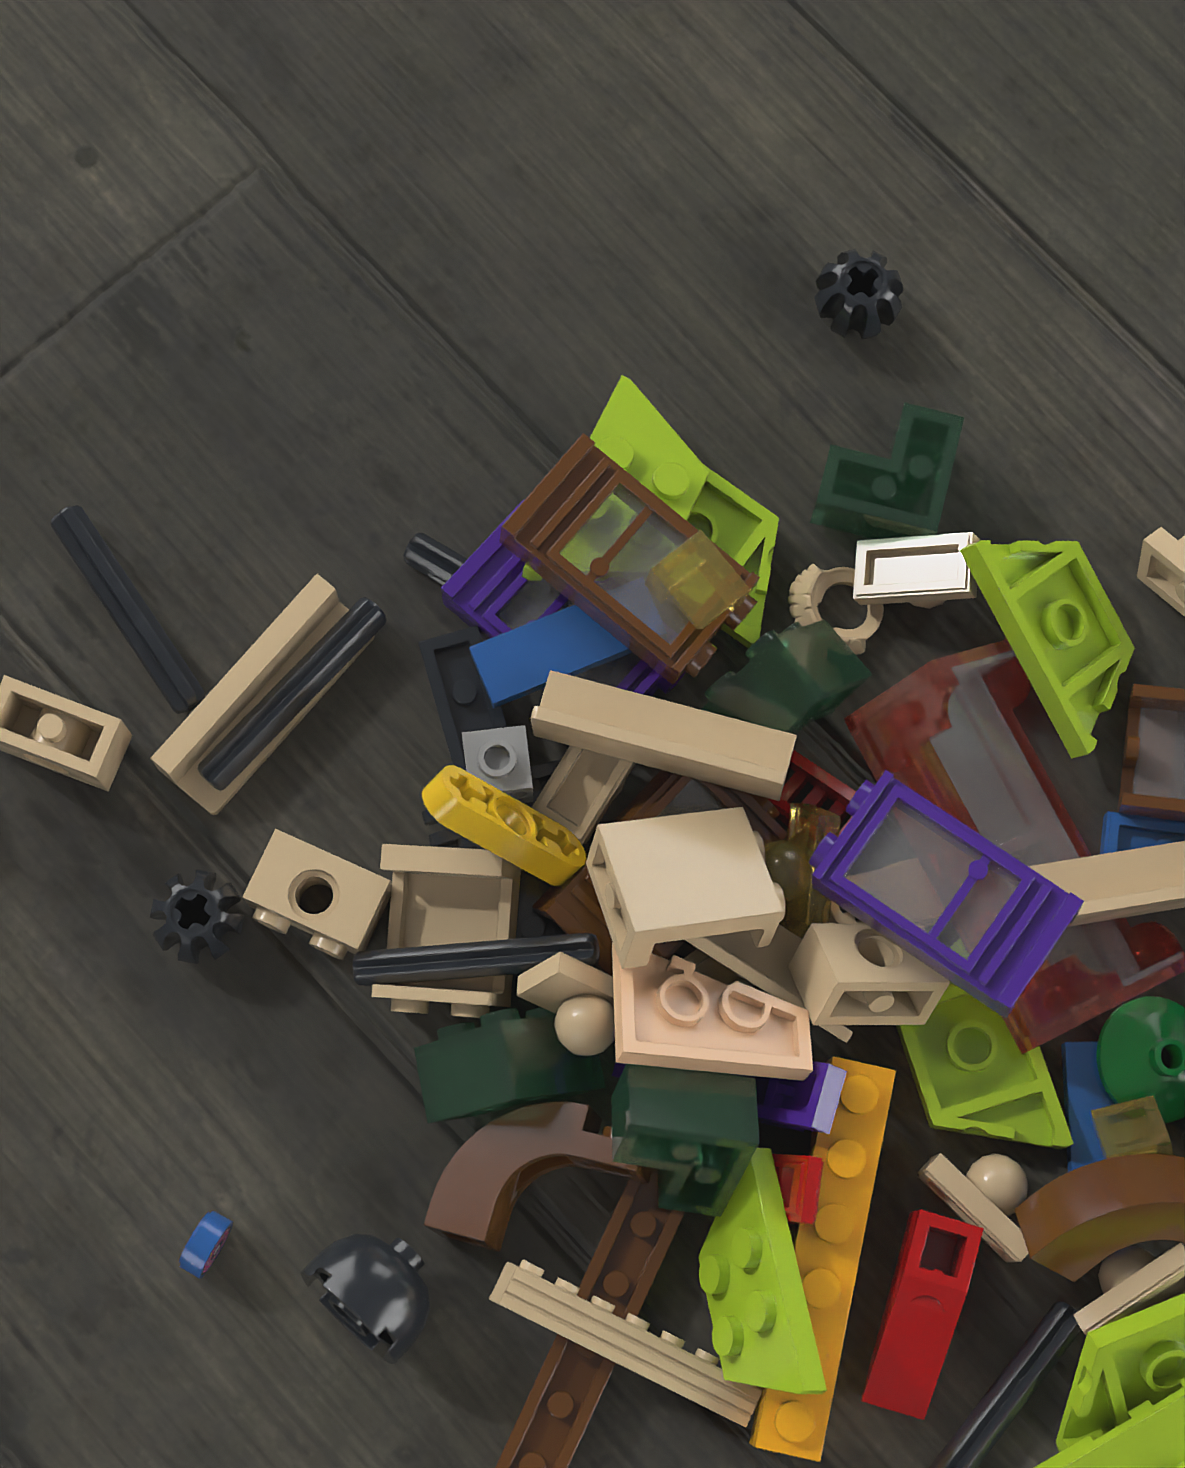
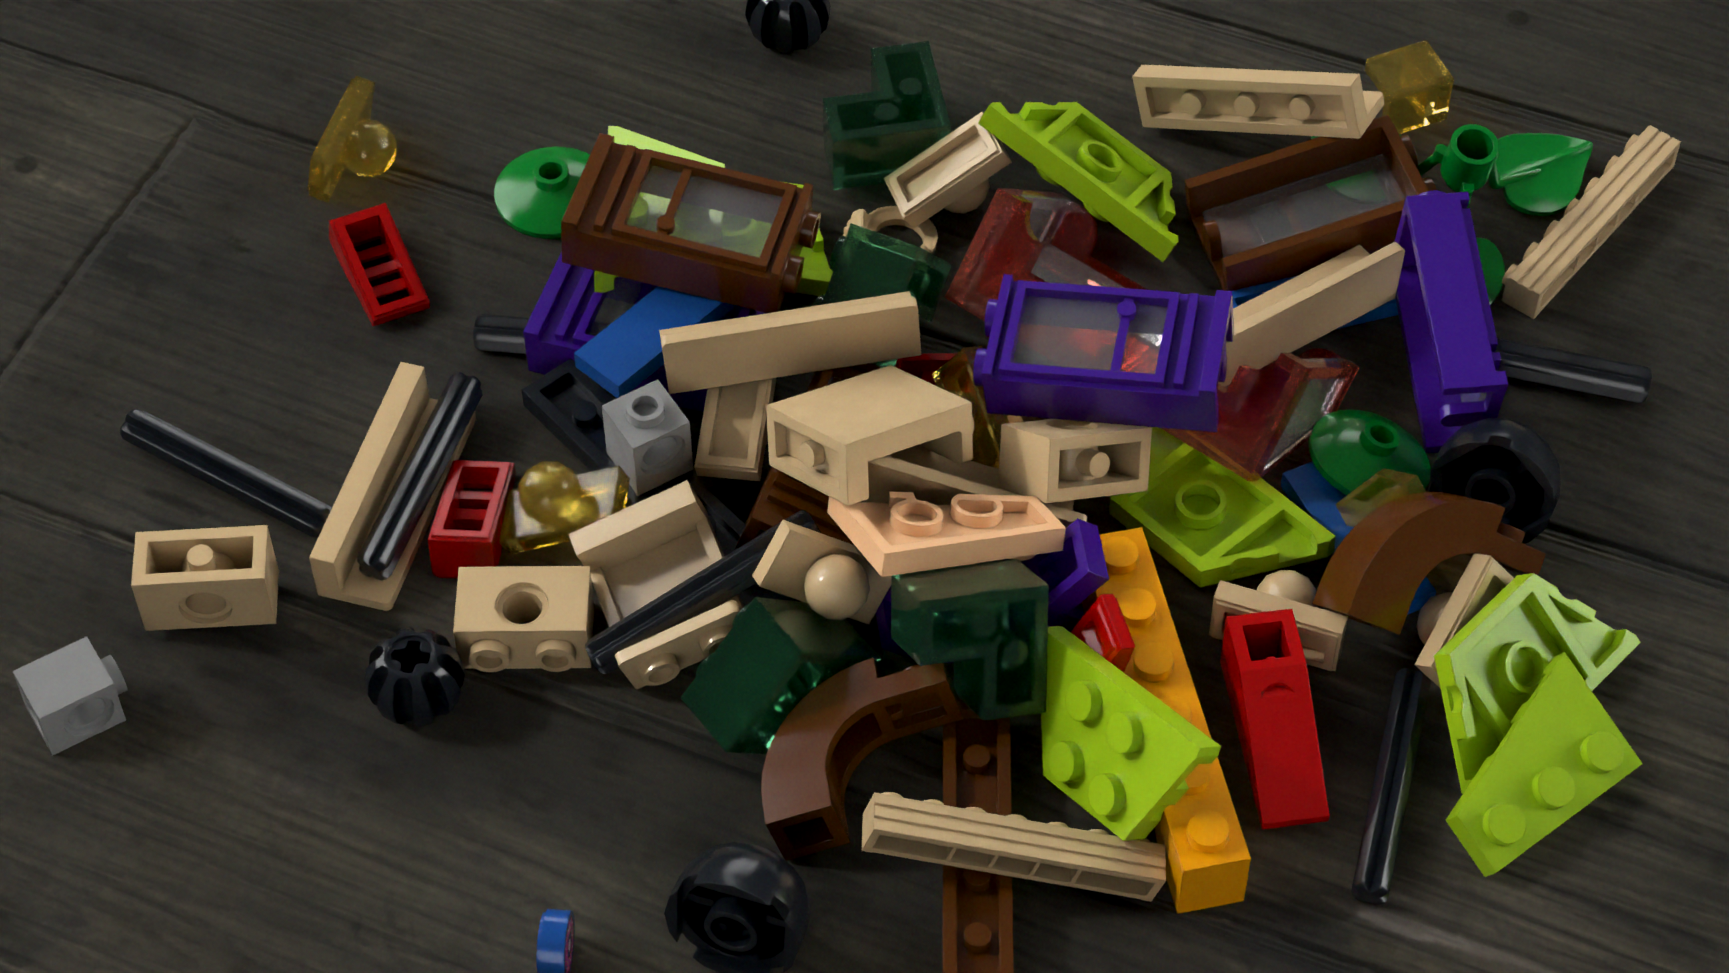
camera: 20 degrees left, 25 degrees down
yellow beam [422,765,587,886] -> none
clear yellow panel [645,530,751,629] -> none
none -> clear yellow tile [307,76,398,202]
none -> red slope [329,203,430,326]
none -> red slope [428,460,516,579]
none -> green dish [494,146,590,239]
none -> clear yellow tile [499,461,630,554]

